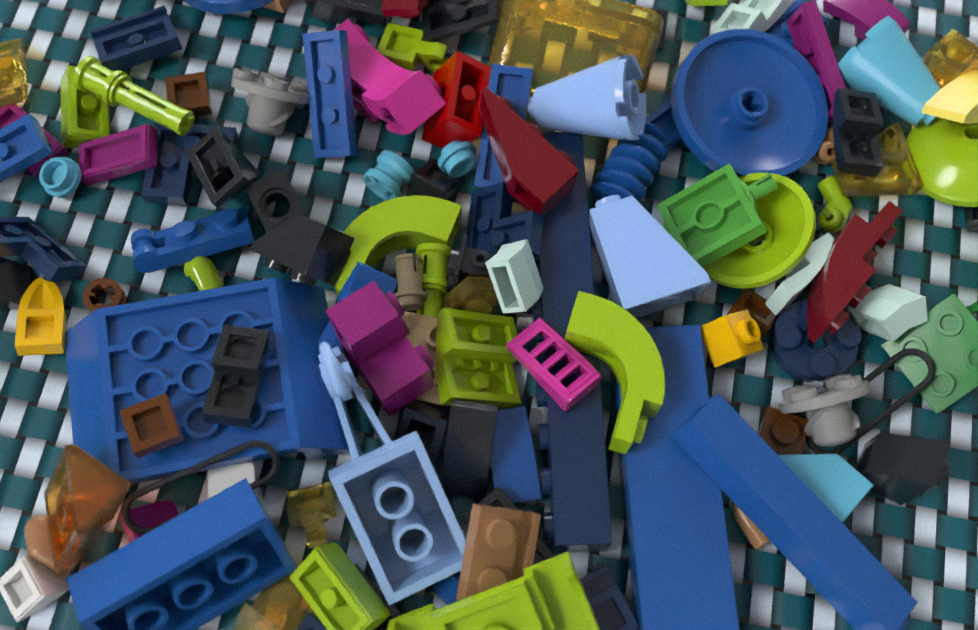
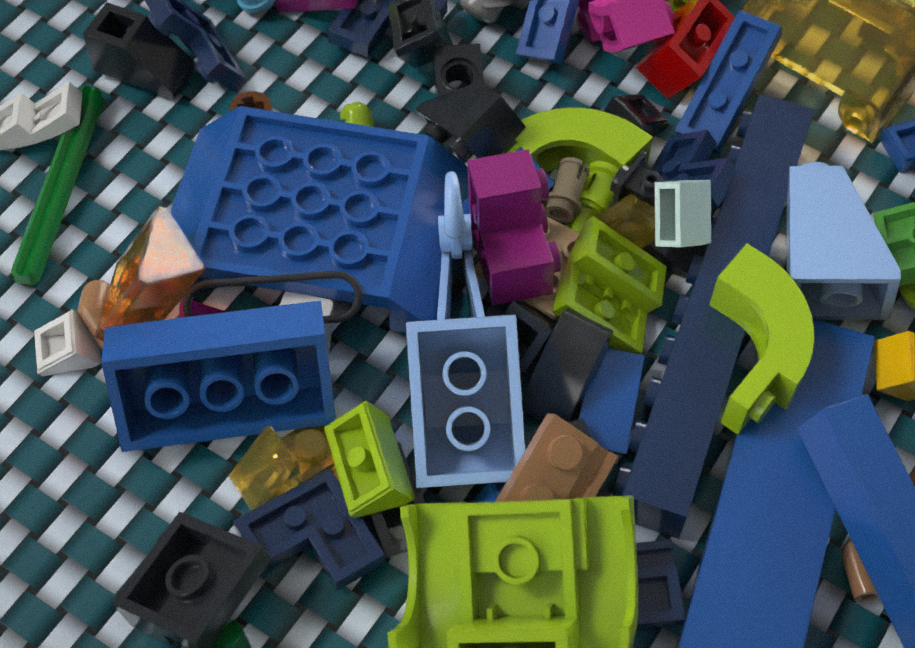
camera: 25 degrees right, 10 degrees down
yellow plate [15,277,67,356] -> none
reddish brown plate [119,393,184,458] -> none
blue plate [131,206,255,273] -> none
black slope [202,325,270,428] -> none
clear yellow plate [287,481,337,549] -> none
medium azure wheel [363,150,414,201] -> none
medium azure plate [438,140,478,178] -> none
dark red slope [479,87,579,216] -> none
dark pink slope [506,318,602,412] -> none
light blue cone [528,55,646,141] -> none
blue piece [591,122,668,201] -> none

